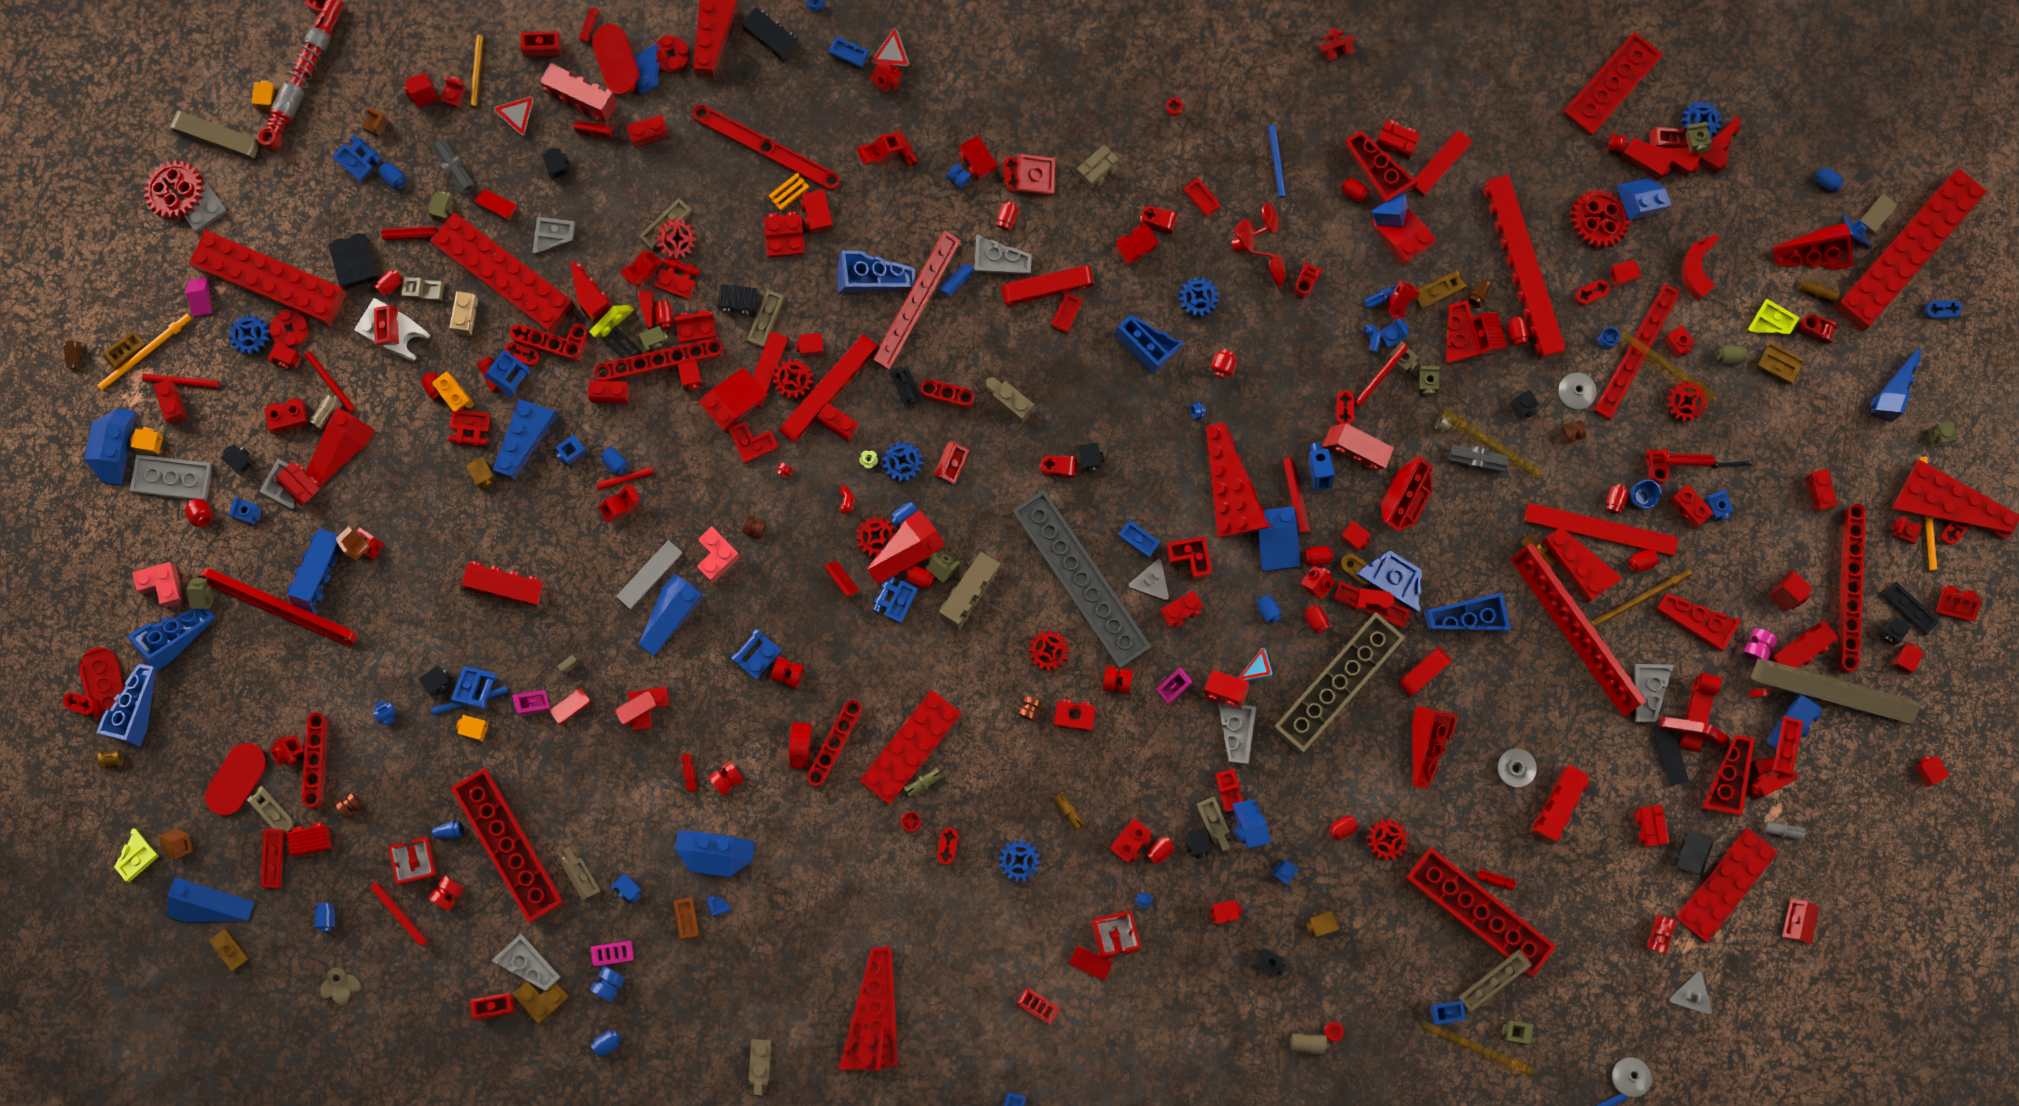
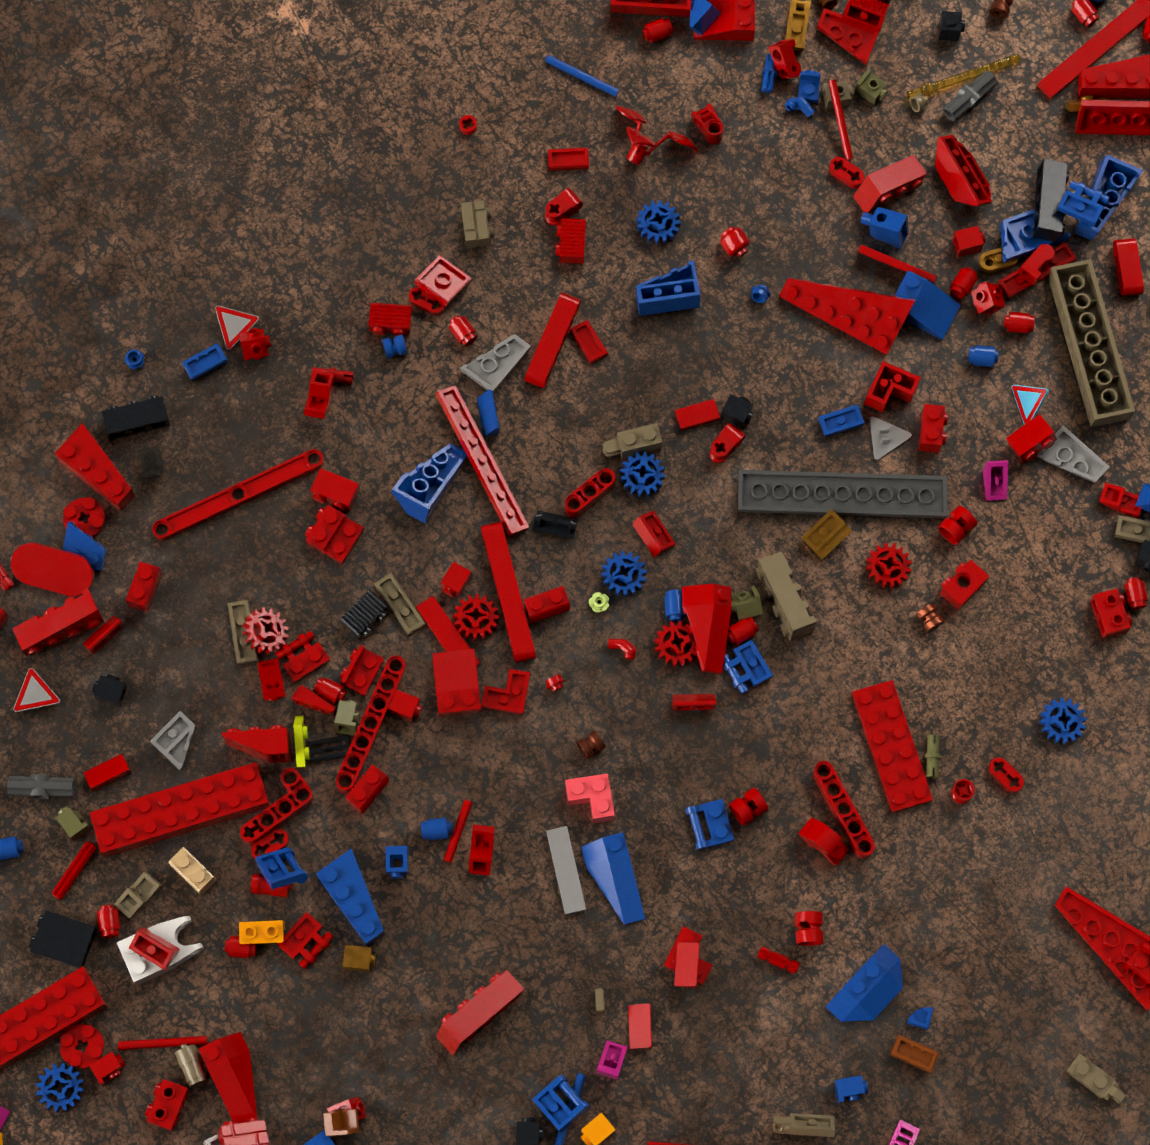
camera: 55 degrees left, 5 degrees down
light orange tile [769,173,810,211] -> none
pearl gold pin [1053,792,1086,831] -> none
none -> blue gear [620,451,665,497]
none -> red tile [674,399,720,431]
none -> pearl gold plate [801,509,852,559]
none -> brick [1032,158,1069,242]
none -> blue plate [1057,180,1110,227]

